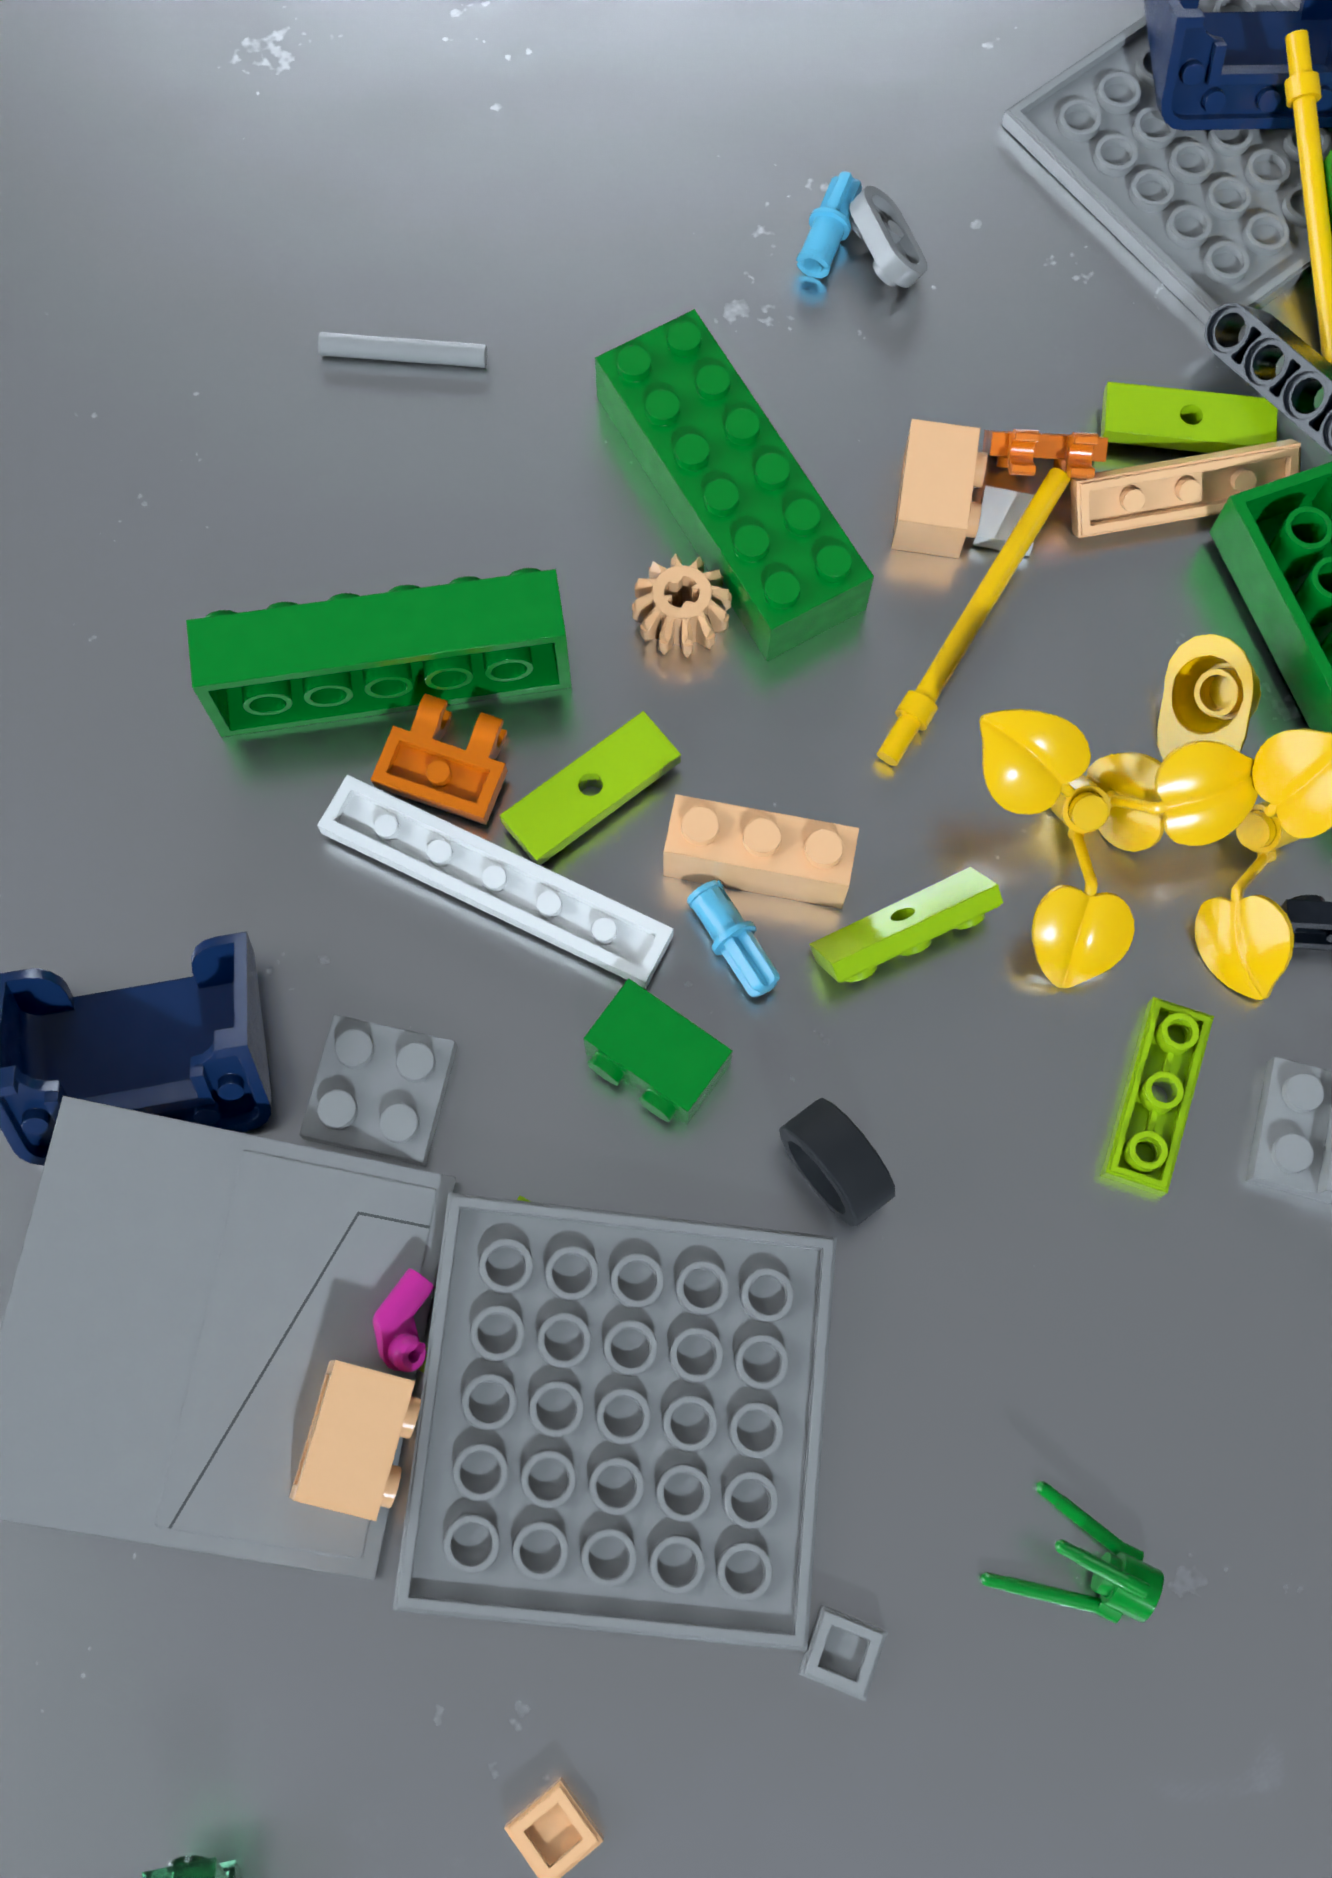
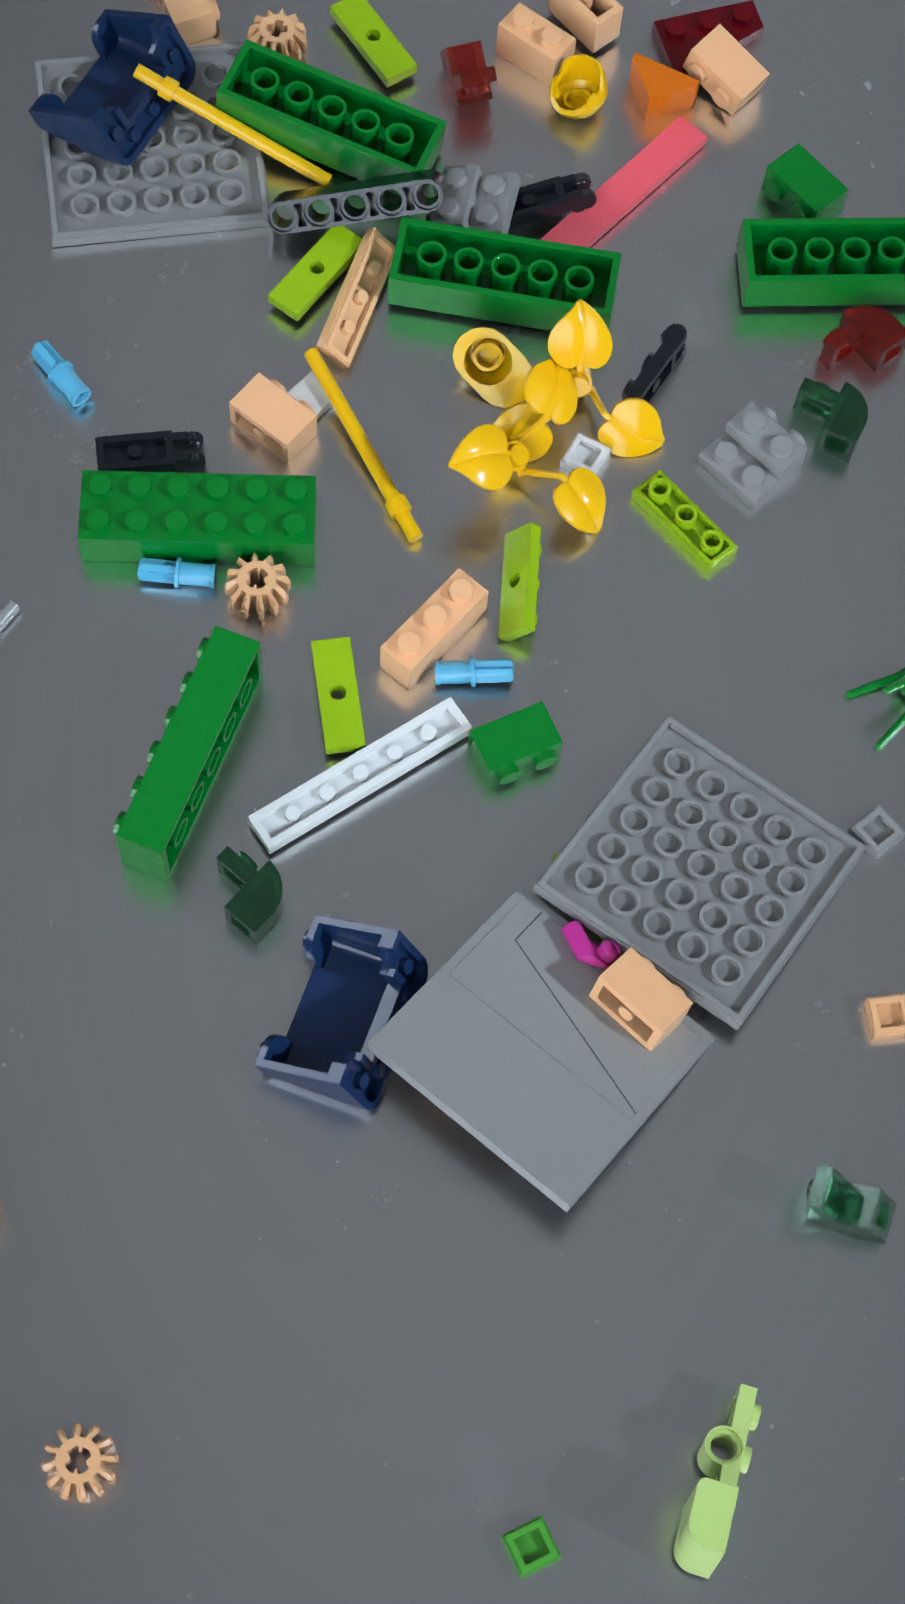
camera: 65 degrees left, 5 degrees down
light grey plate [299,1014,458,1167] -> none
orange plate [371,693,508,825] -> none
black tyre [779,1098,895,1226] -> none
light grey plate [849,186,928,288] -> none
orange plate [982,429,1108,479] -> none
none -> black hinge [95,430,206,472]
none -> medium azure axle [137,557,217,589]
none -> clear green brick [216,846,284,946]
none -> white tile [560,432,611,476]

